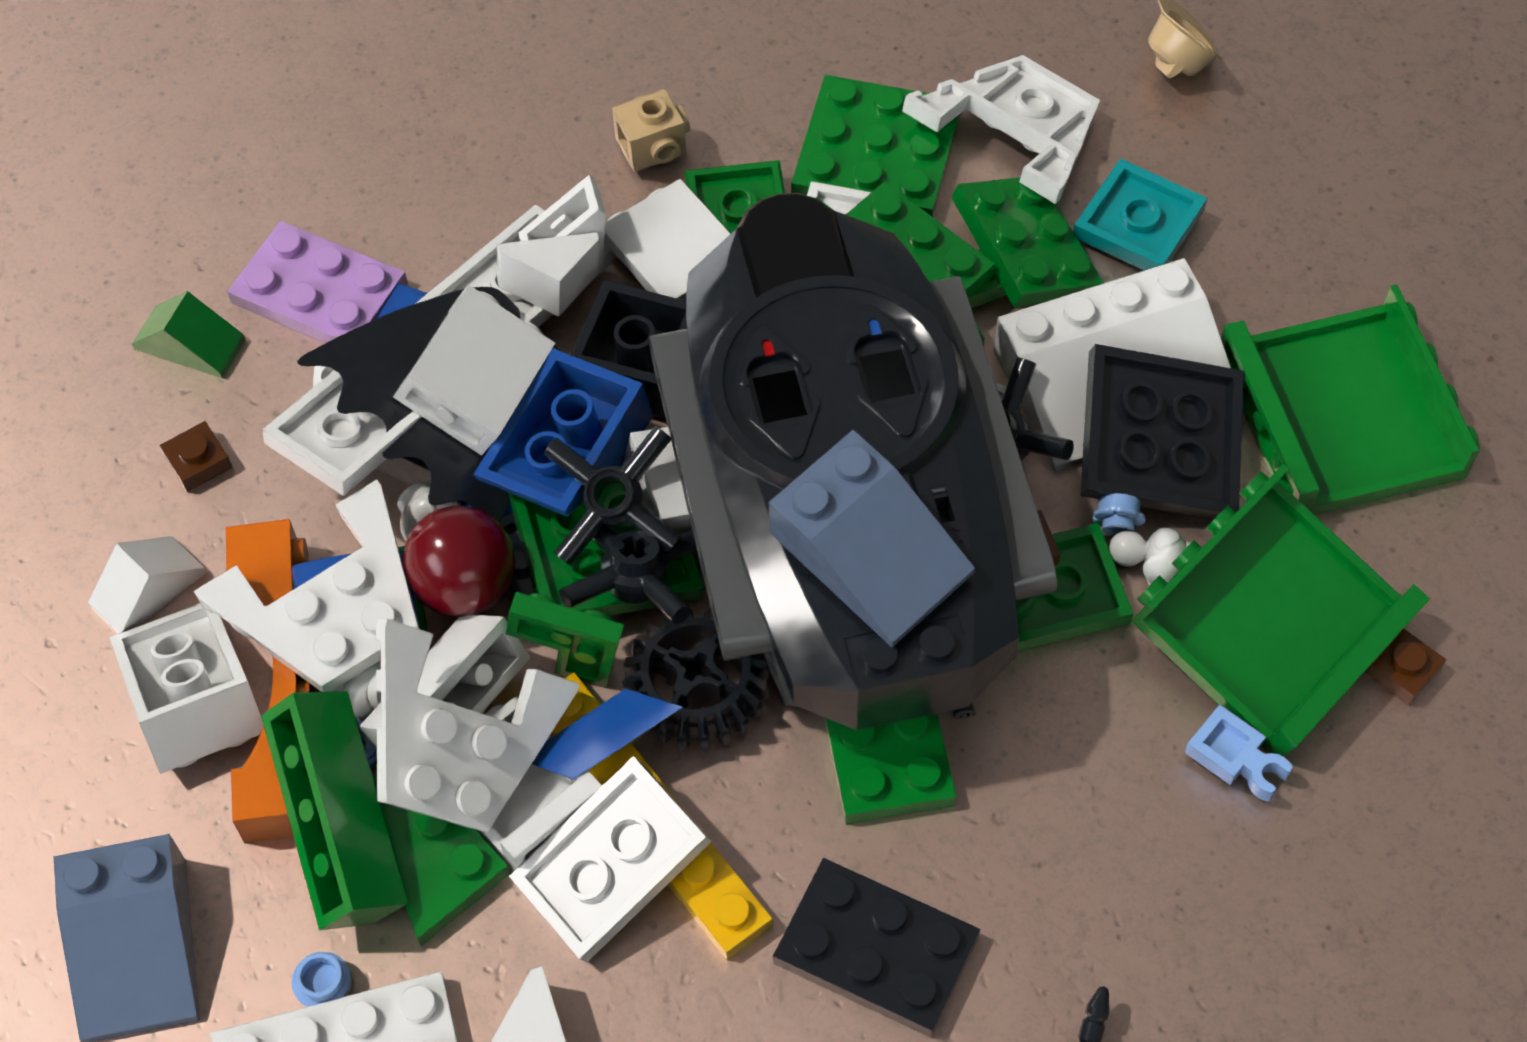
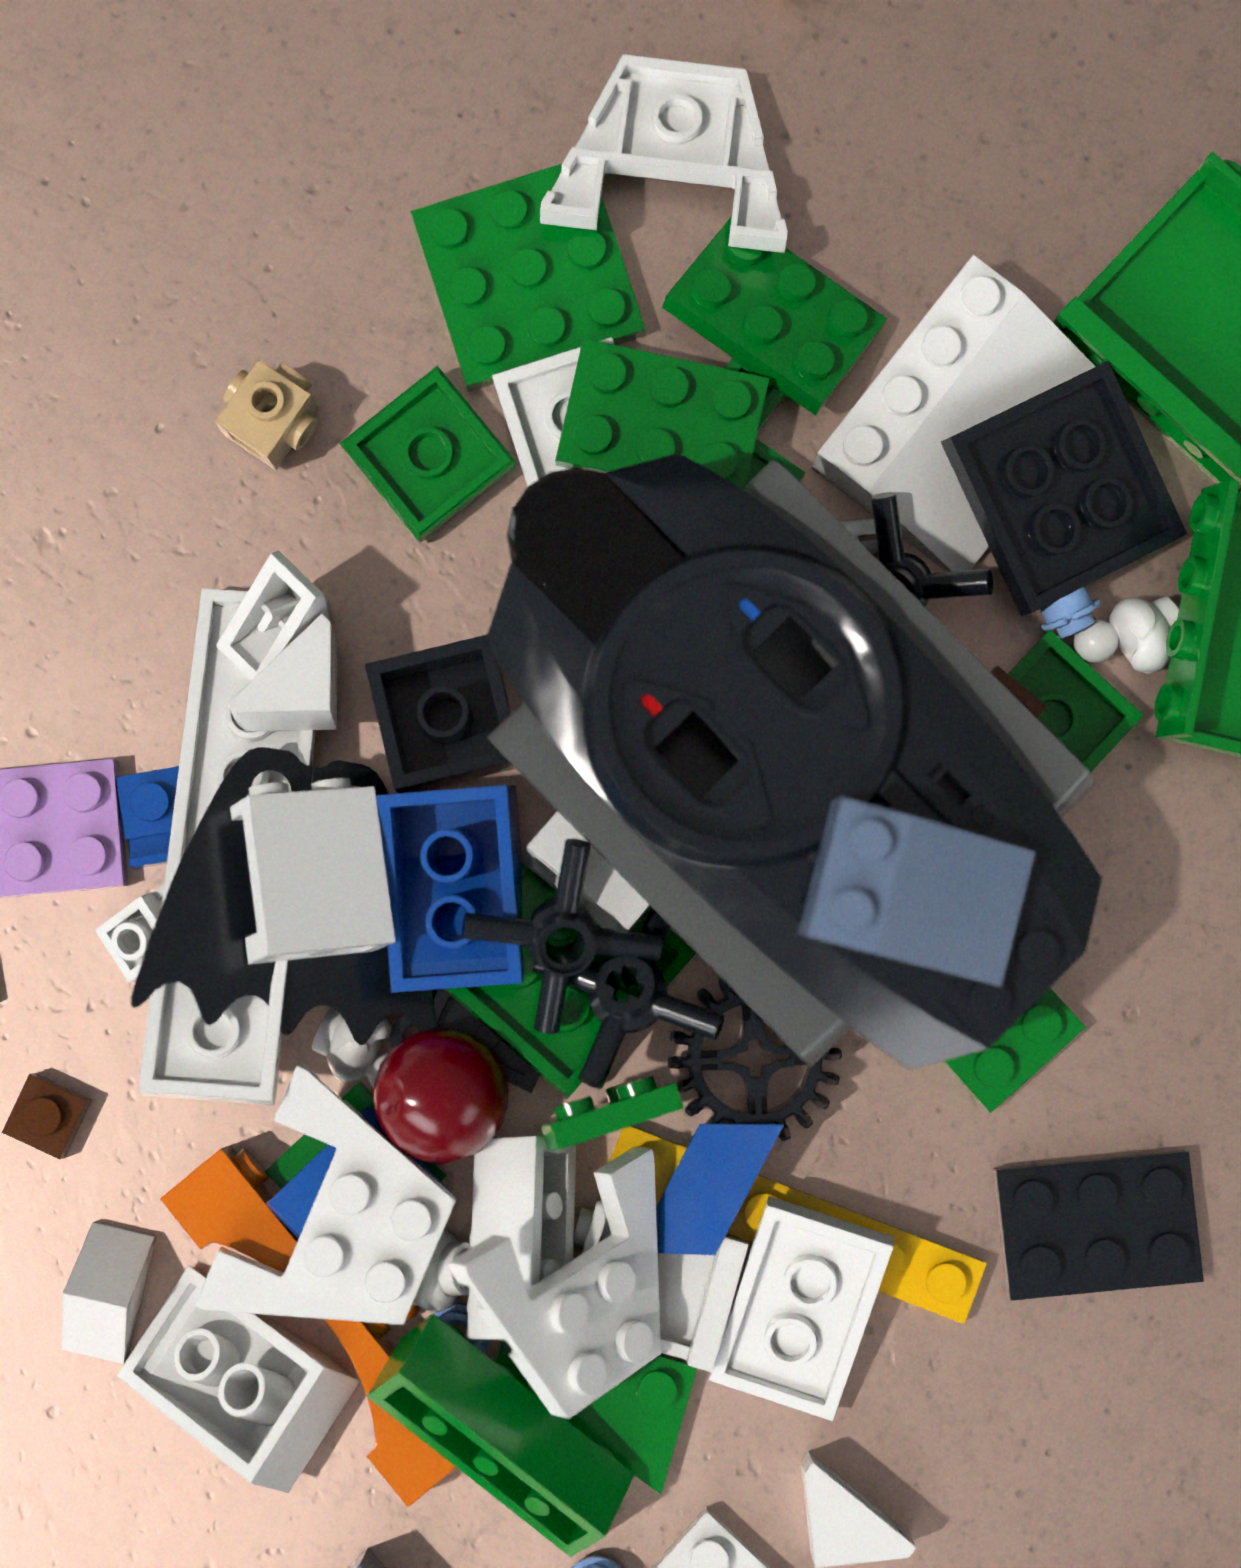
camera: 30 degrees left, 25 degrees up
white panel [604,179,749,301] -> none
teal plate [1073,158,1207,271] -> none

